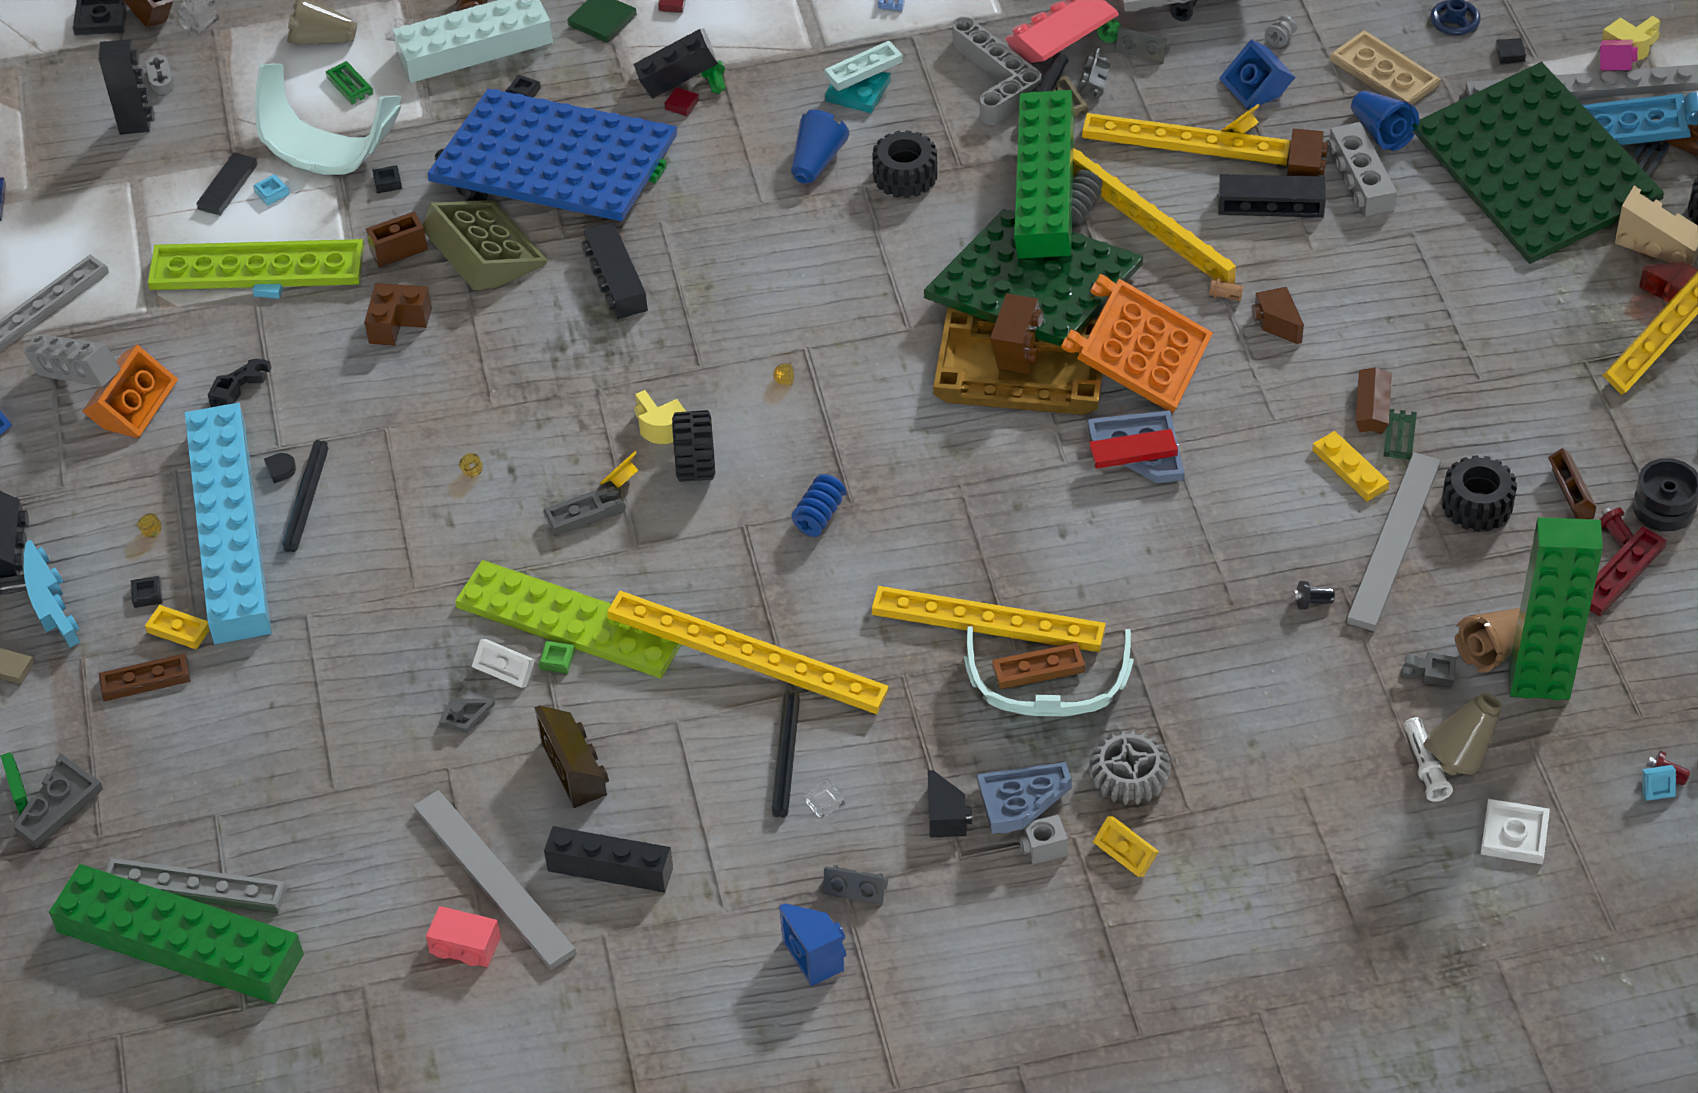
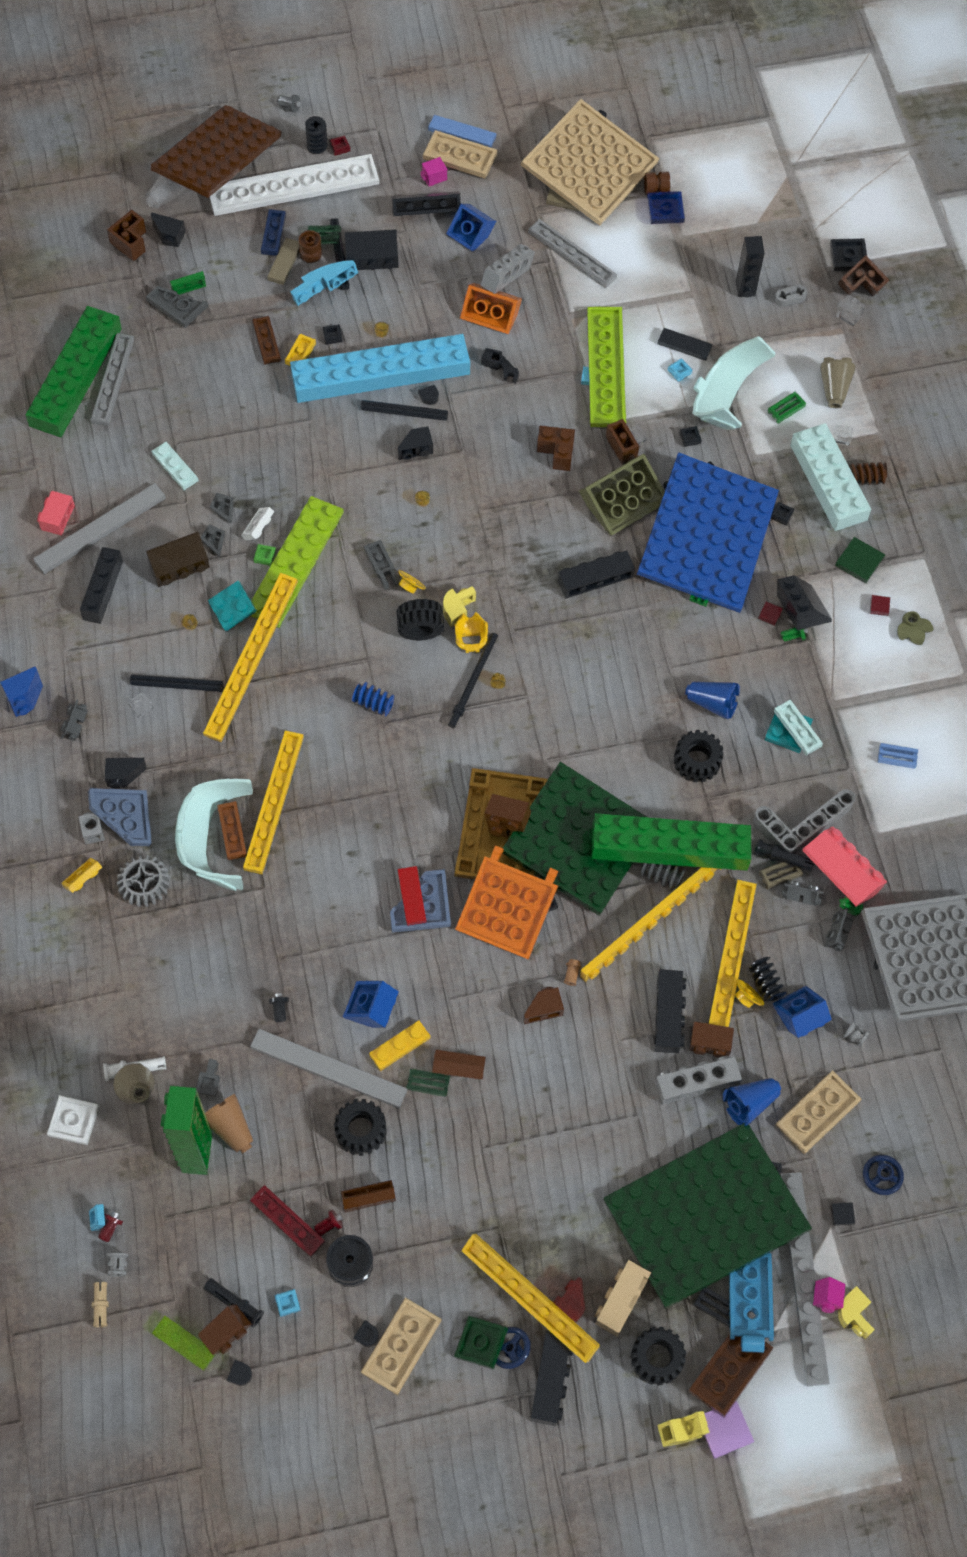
camera: 85 degrees right, 15 degrees up
none -> light aqua plate [152,442,198,490]
none -> clear yellow hinge [182,614,198,630]
none -> dark grey piece [200,524,225,557]
none -> teal plate [208,581,257,632]
none -> blue slope [343,981,399,1028]
none -> black slope [398,426,433,460]
none -> black bar [448,633,498,728]
none -> yellow helmet [455,612,488,653]
none -> black piece [749,957,787,1001]

